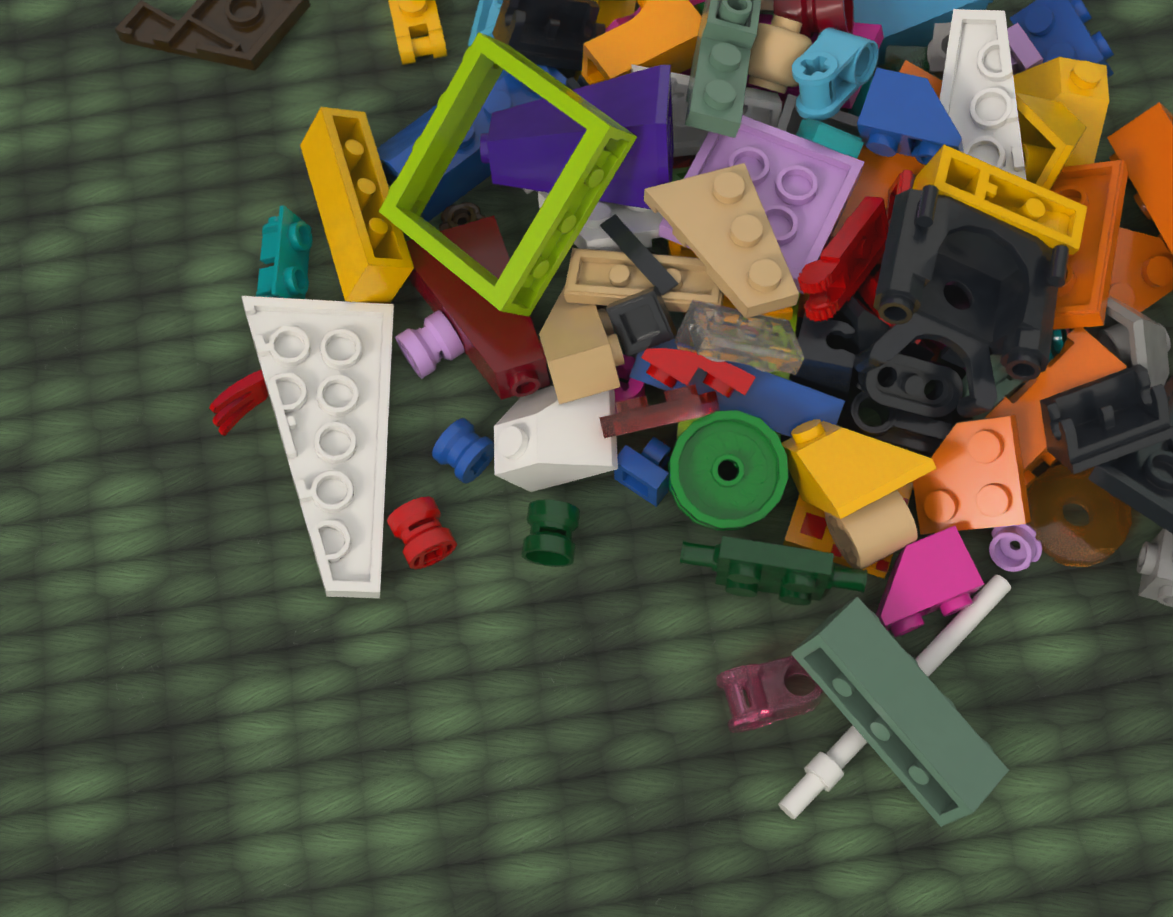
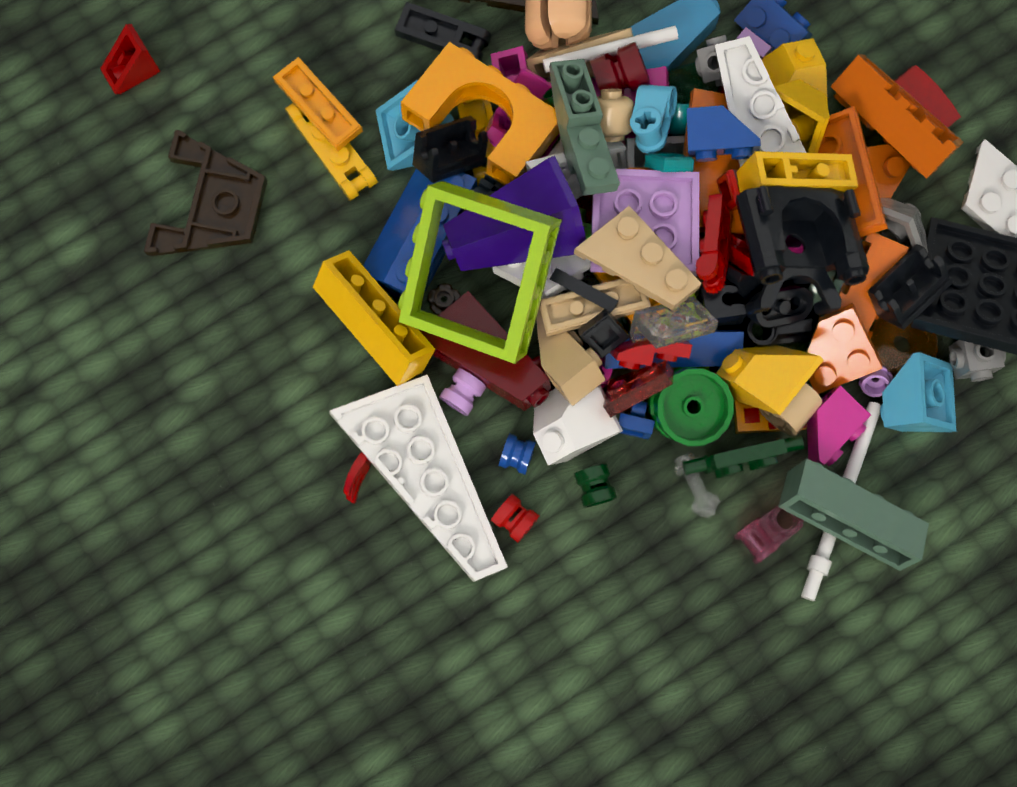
camera: 25 degrees left, 10 degrees up
teal hinge [255,205,313,299] -> none
none -> clear bar [674,452,720,519]
none -> medium azure slope [880,352,957,432]

